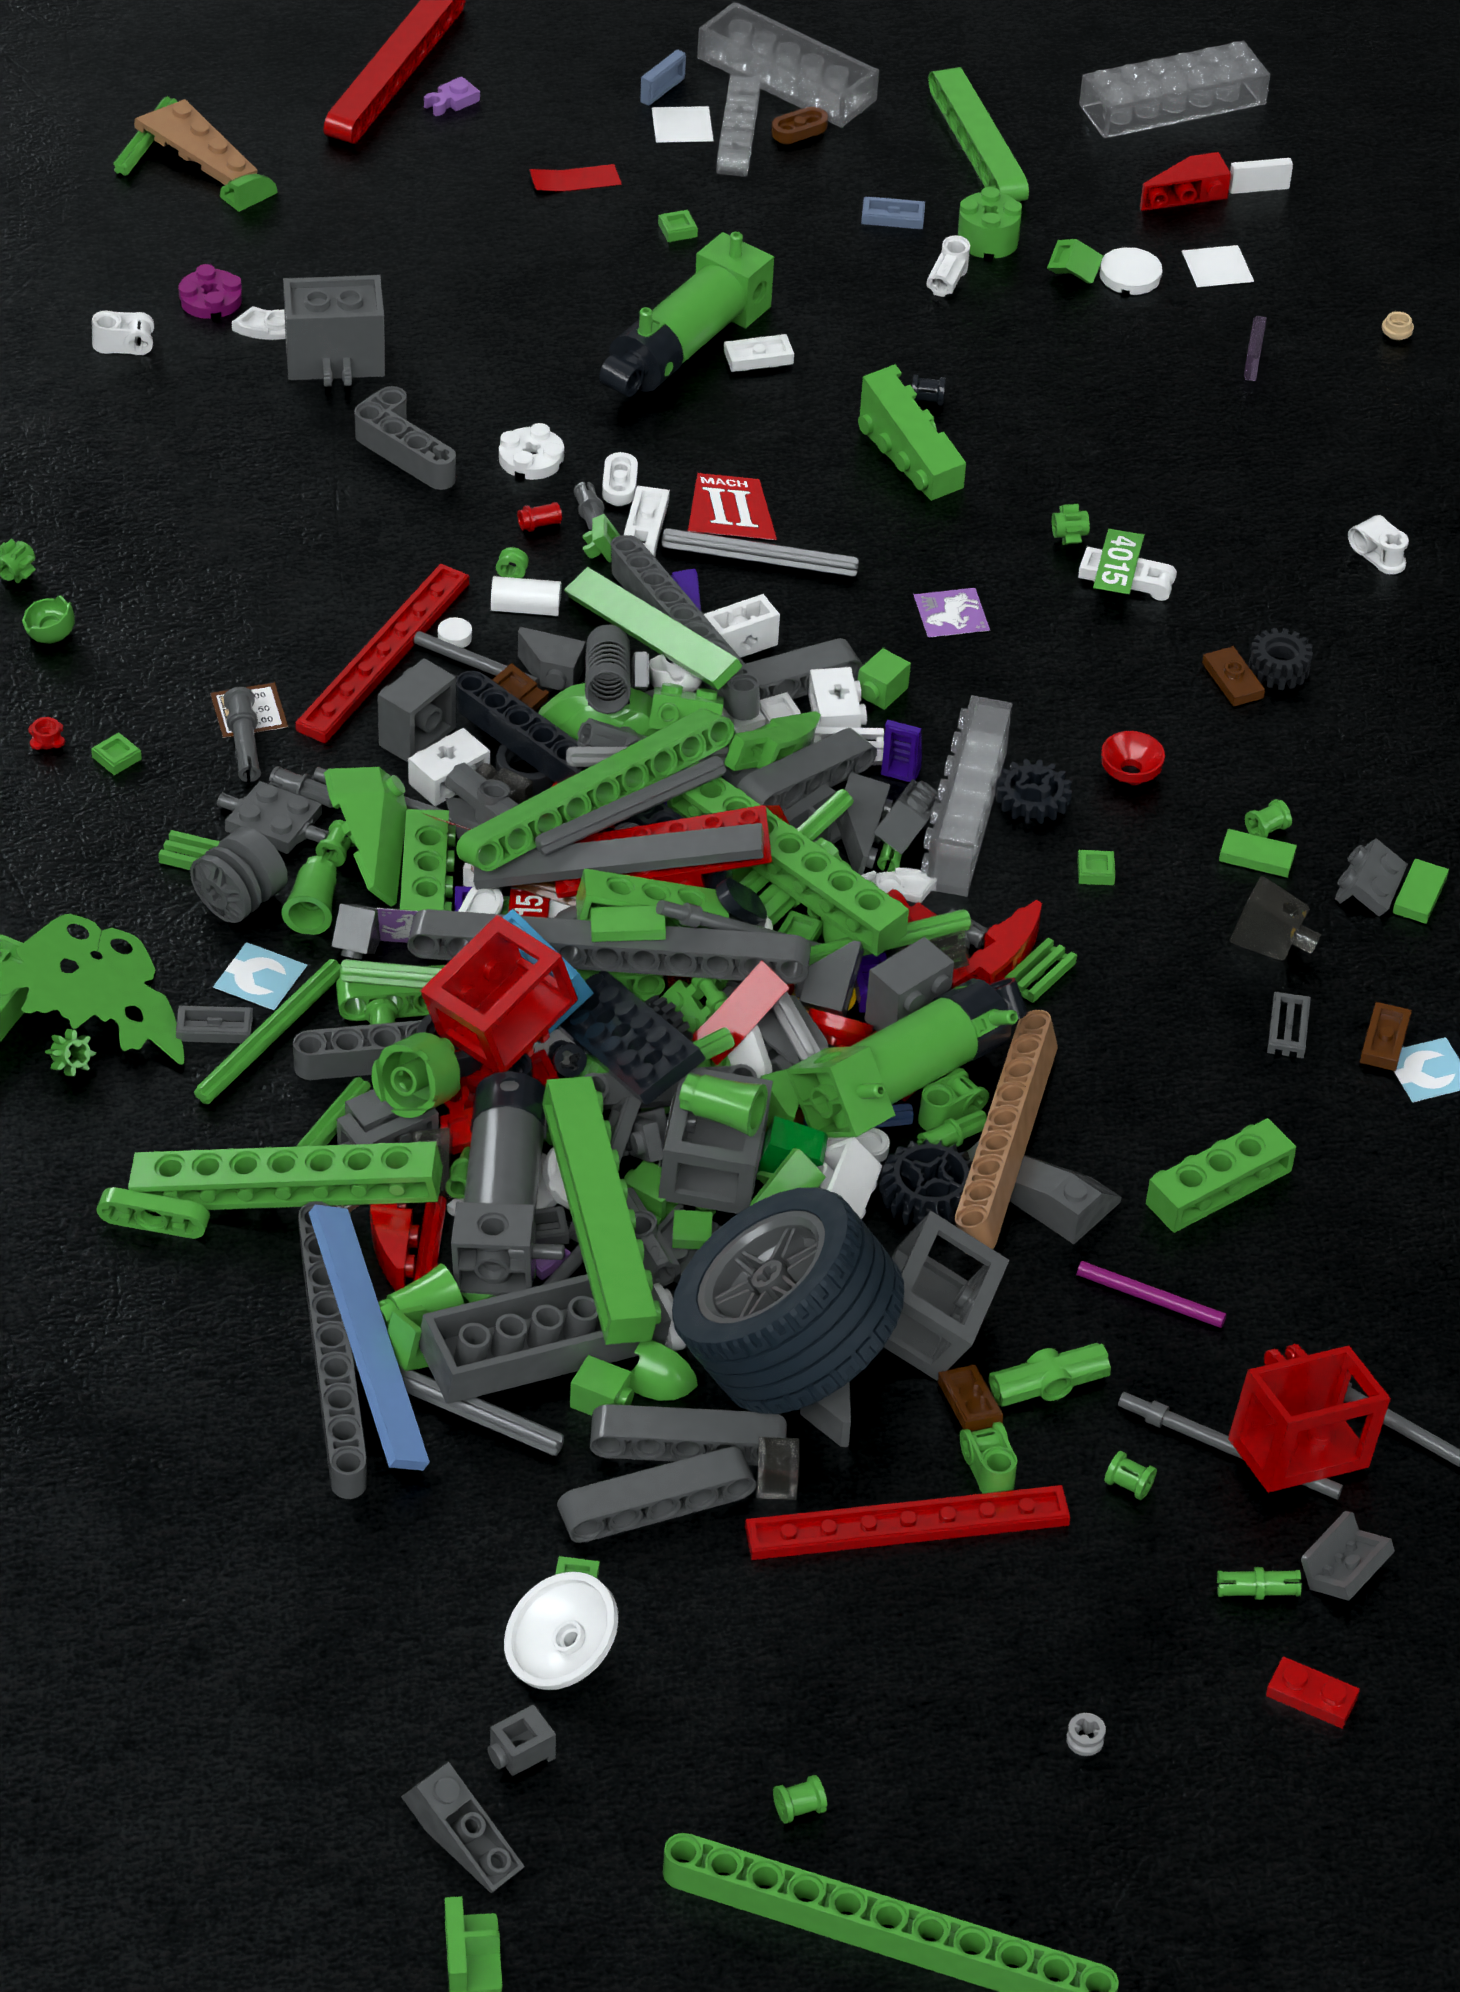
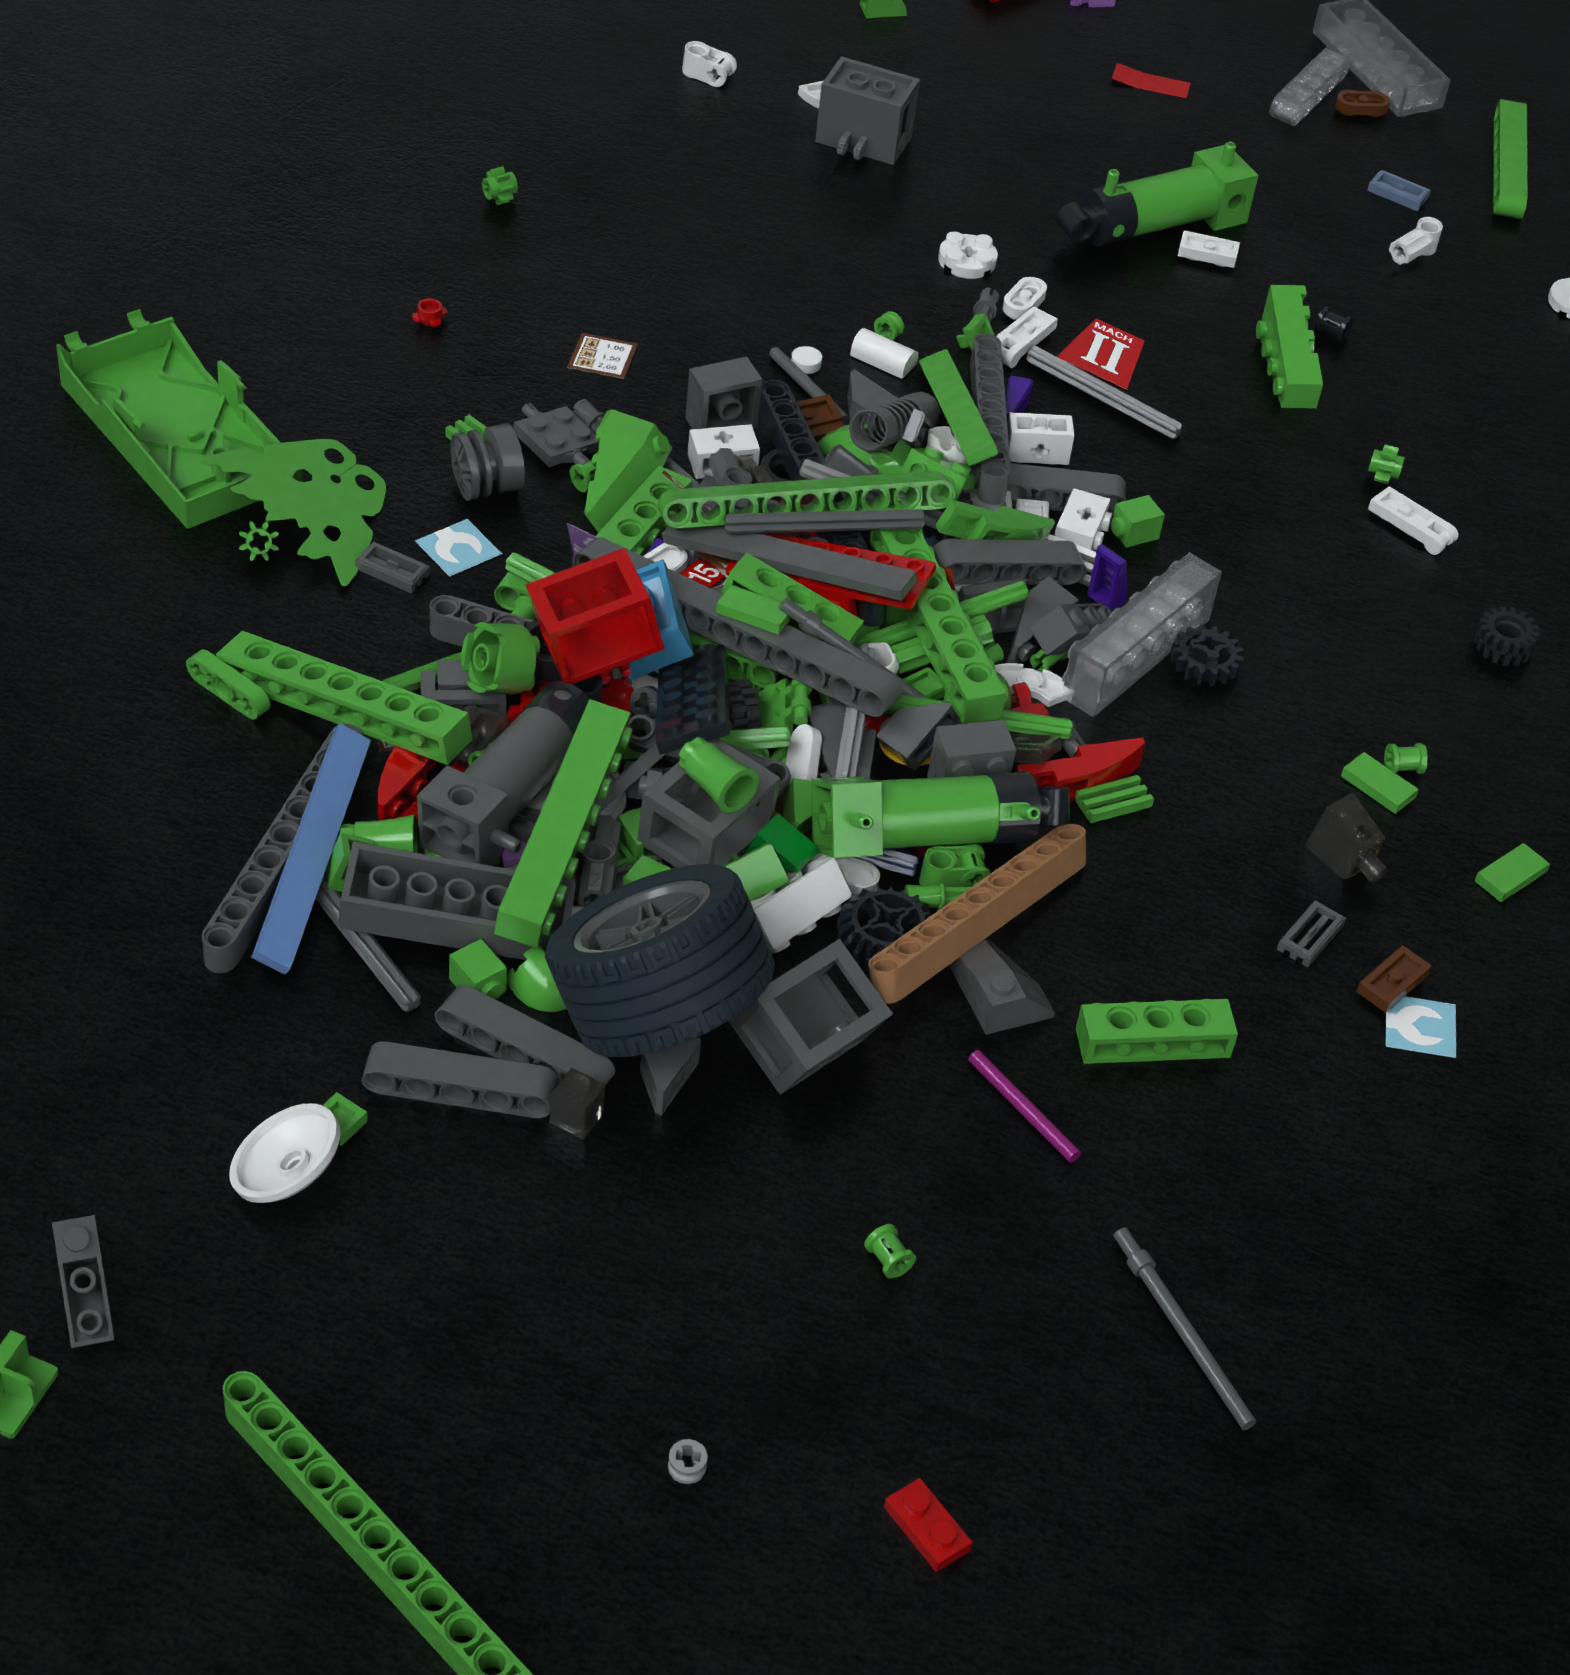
camera: 25 degrees right, 0 degrees up
bright green hair [22,595,75,644] -> none
bright green tile [91,732,142,775] -> none
magenta plate [178,264,242,318] -> none
bright green axle [194,959,341,1104] -> none
dark grey pin [223,687,261,782] -> none
bright green plant [282,856,337,935] -> none
red tile [295,563,469,743] -> none
slope [331,904,380,960] -> none
dark grey beam [355,386,456,490] -> none
dark grey brick [487,1704,556,1776] -> none
red pin [517,502,562,532] -> none
sand blue tile [640,50,686,106] -> none
white sticker [652,106,713,142] -> none
bright green tile [658,210,698,242] -> none
sticker [691,960,790,1065] -> none
black tile [715,877,767,925] -> none
red tile [745,1485,1070,1560] -> none
bright green bush [773,1775,827,1824] -> none
red piece [809,1008,874,1047] -> none
medium lavender sticker [913,588,990,637] -> none
reddish brown plate [938,1365,1003,1431] -> none
bright green brick [958,187,1022,258] -> none
bright green piece [960,1422,1017,1493] -> none
bright green piece [989,1343,1111,1407] -> none
bright green panel [1047,239,1103,283] -> none
bright green tile [1077,850,1115,885] -> none
bright green sticker [1093,529,1144,594] -> none
red piece [1101,731,1165,785] -> none
dark grey bar [1118,1392,1343,1500] -> none
reddish brown plate [1202,646,1265,707] -> none
bright green pin [1217,1567,1301,1600] -> none
red piece [1228,1344,1391,1493] -> none
dark grey bracket [1301,1511,1395,1601] -> none
dark grey bracket [1335,838,1408,916] -> none

